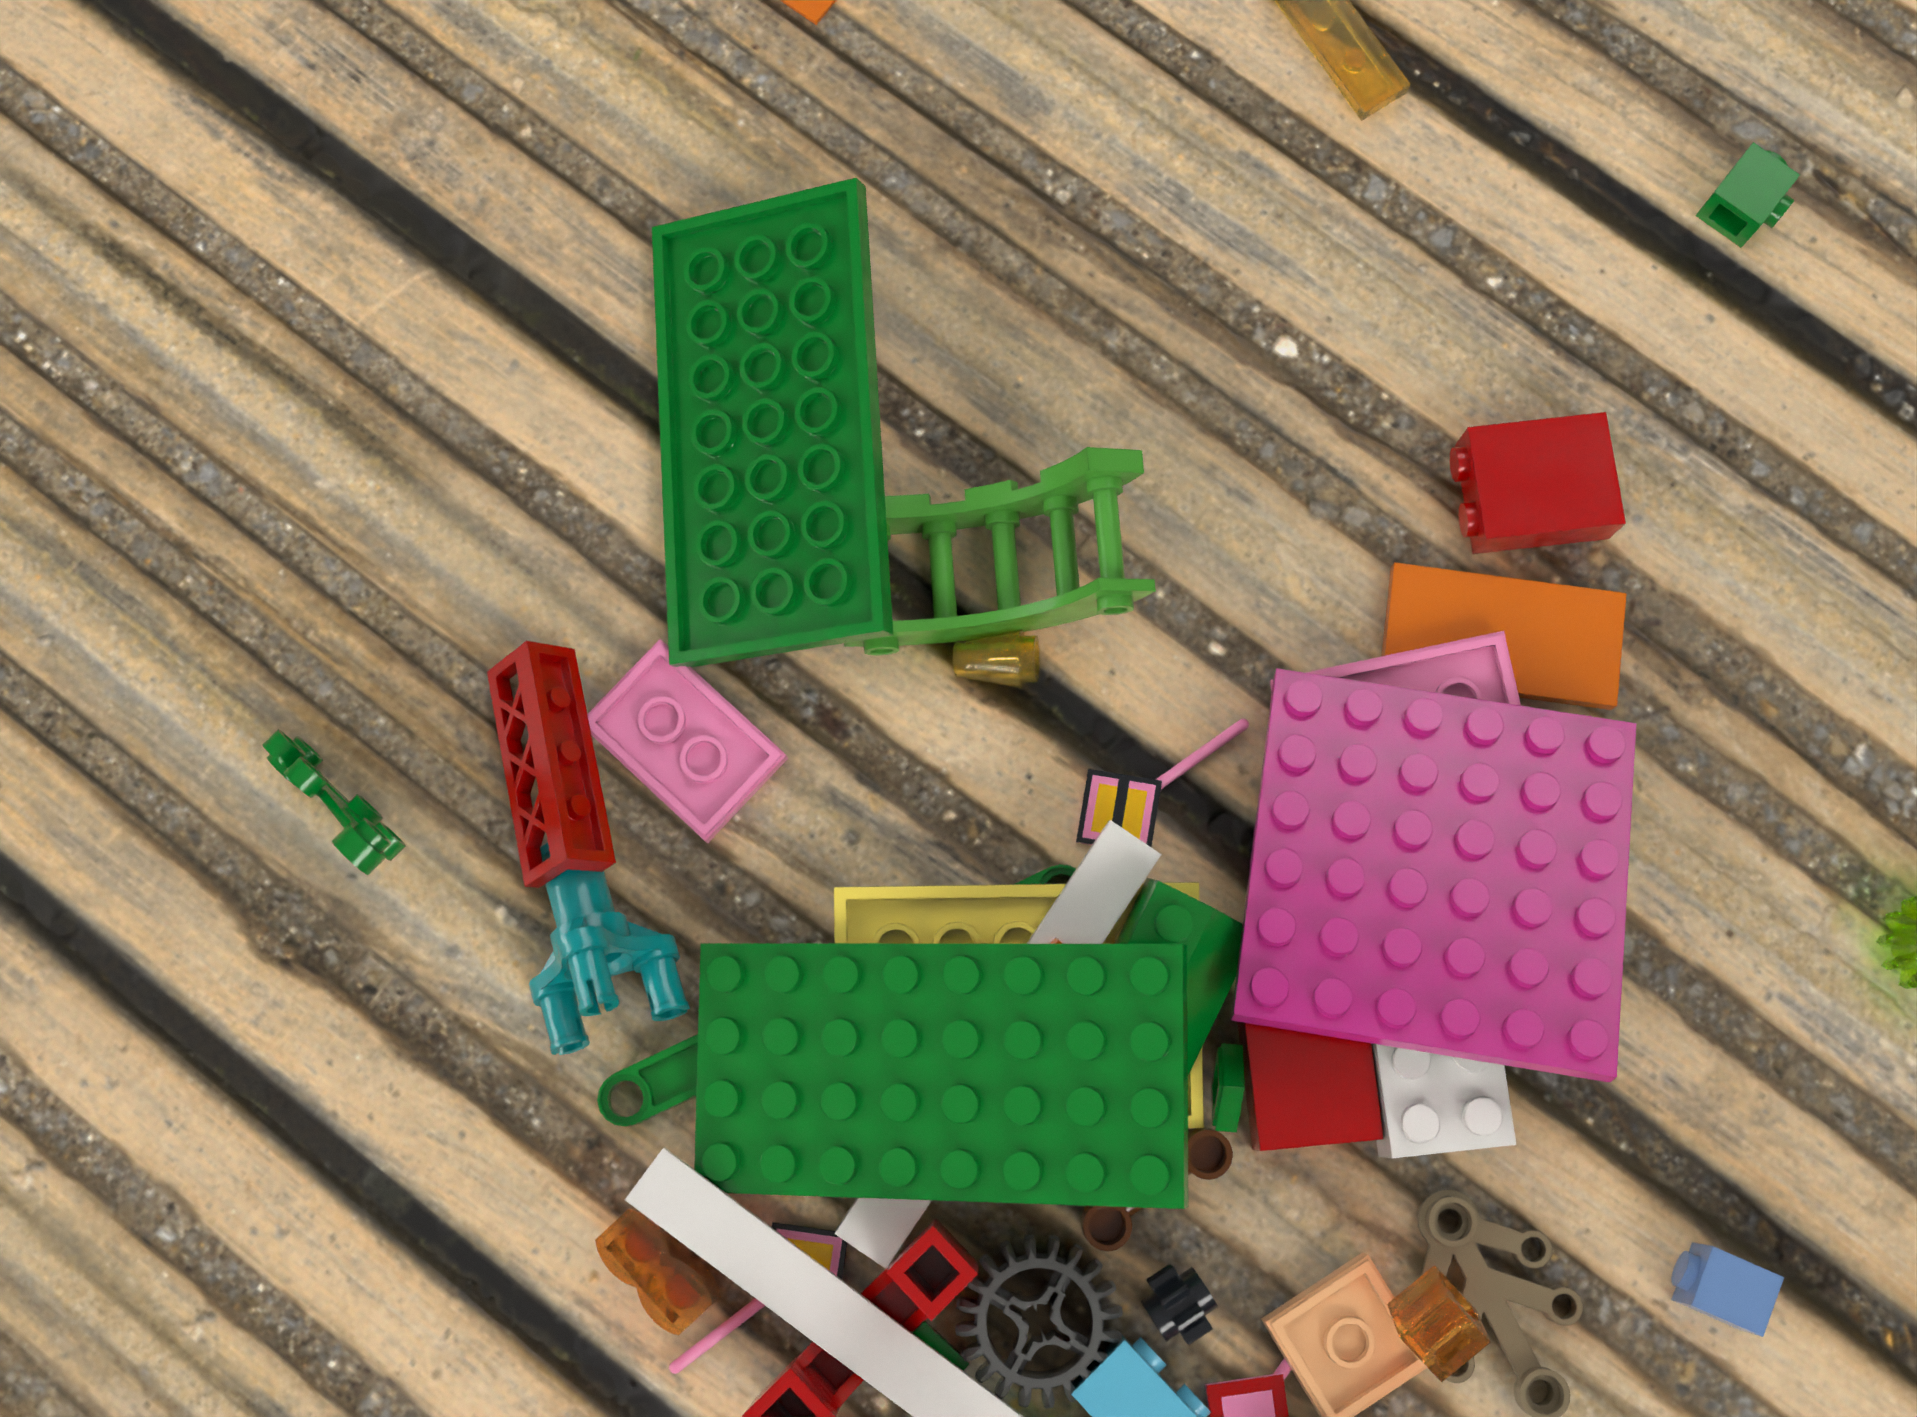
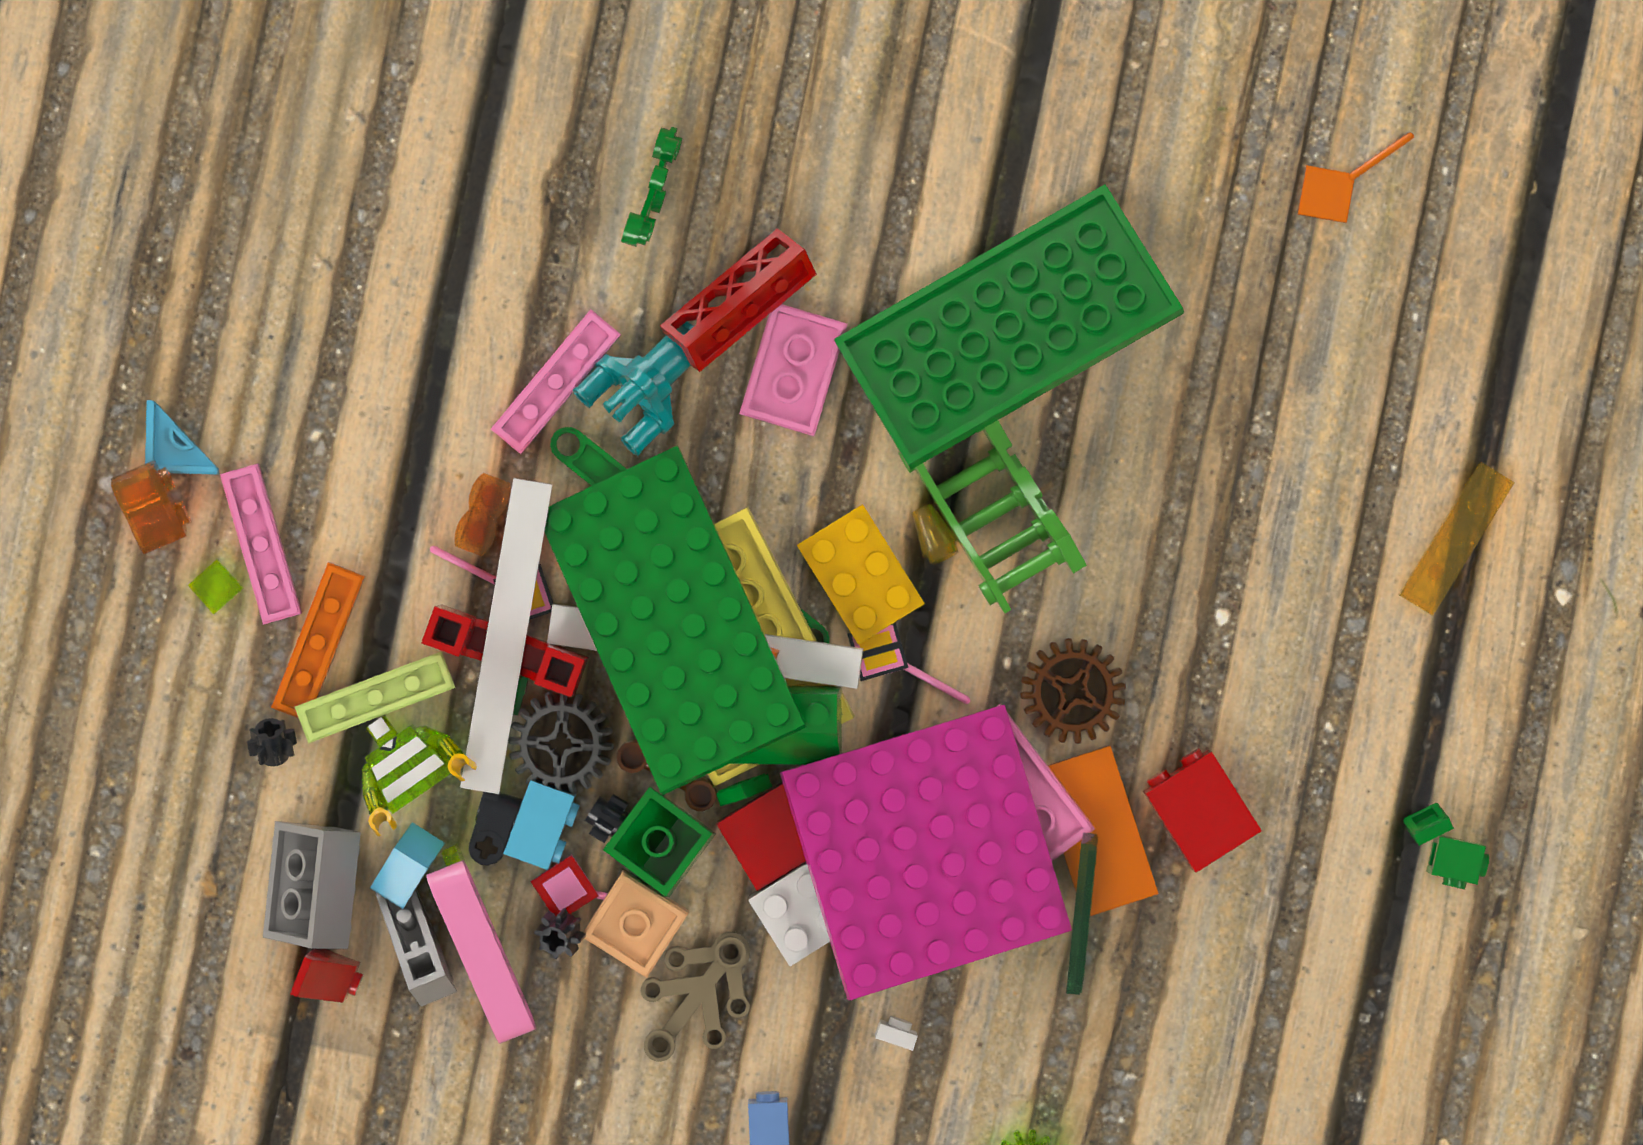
camera: 55 degrees right, 10 degrees up
clear orange brick [1387,1265,1491,1382] -> none
none -> bright pink tile [491,309,621,454]
none -> green slope [603,787,716,897]
none -> yellow plate [797,504,925,645]
none -> white plate [875,1016,918,1051]
none -> reddish brown gear [1020,638,1126,744]
none -> clear green tile [1066,833,1098,995]
none -> green tile [1403,803,1454,846]

